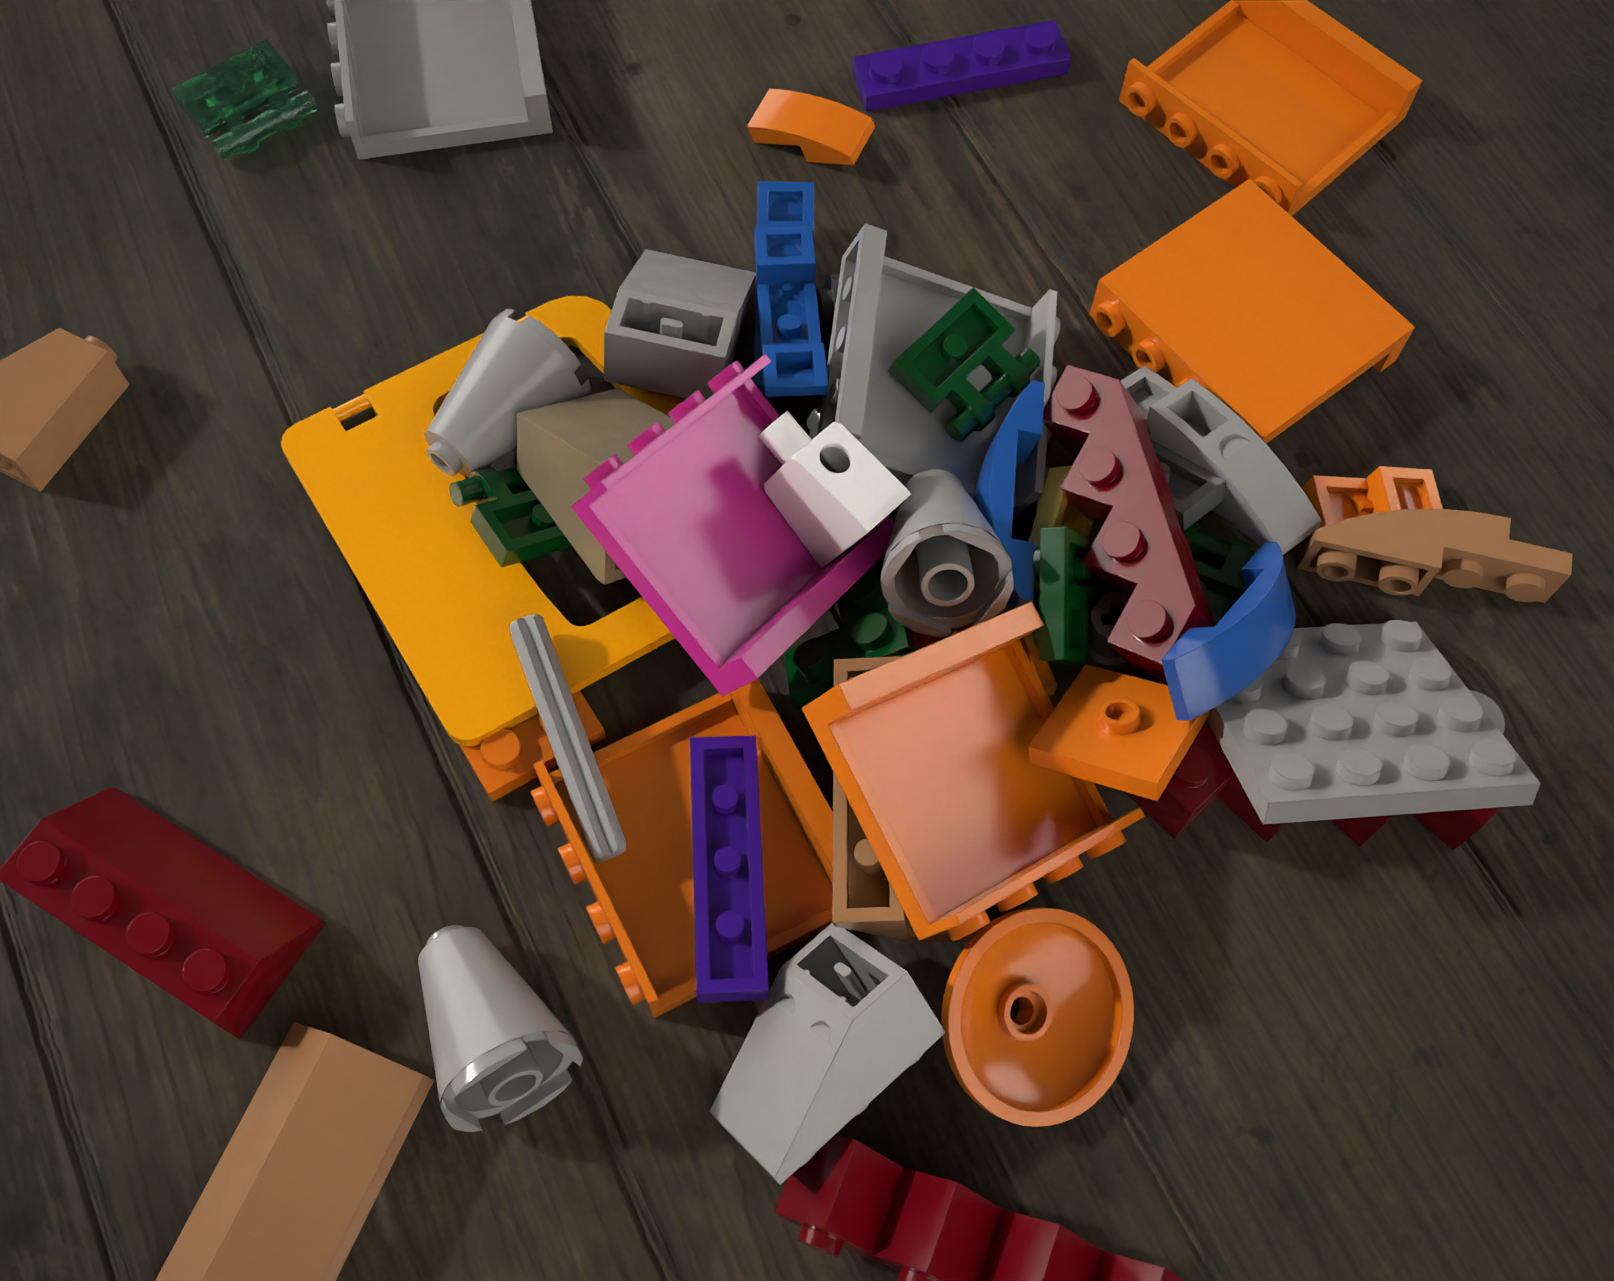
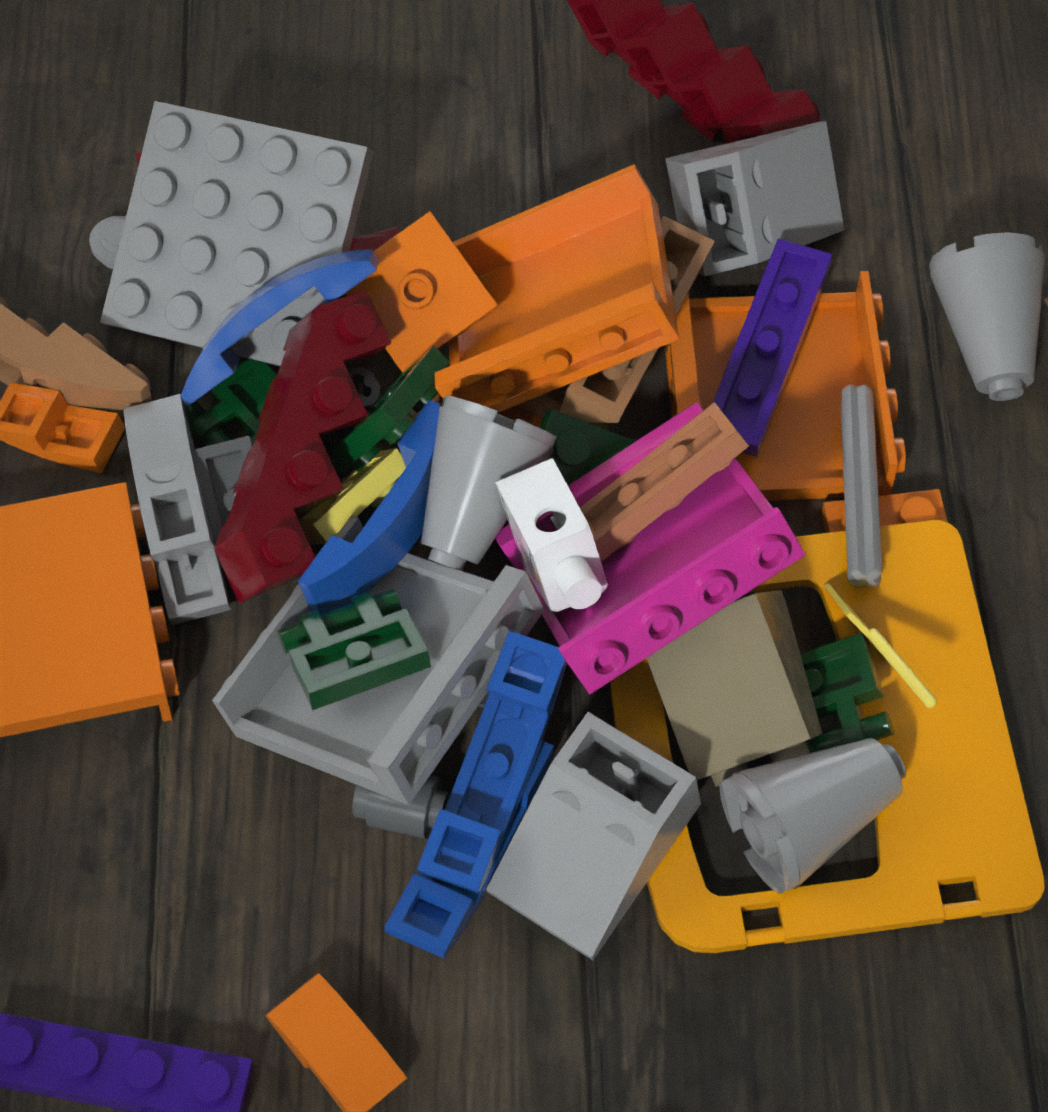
camera: 155 degrees left, 5 degrees down
orange dish [941,907,1134,1127] -> none
none -> nougat plate [580,402,749,561]
none -> light yellow piece [823,582,937,708]

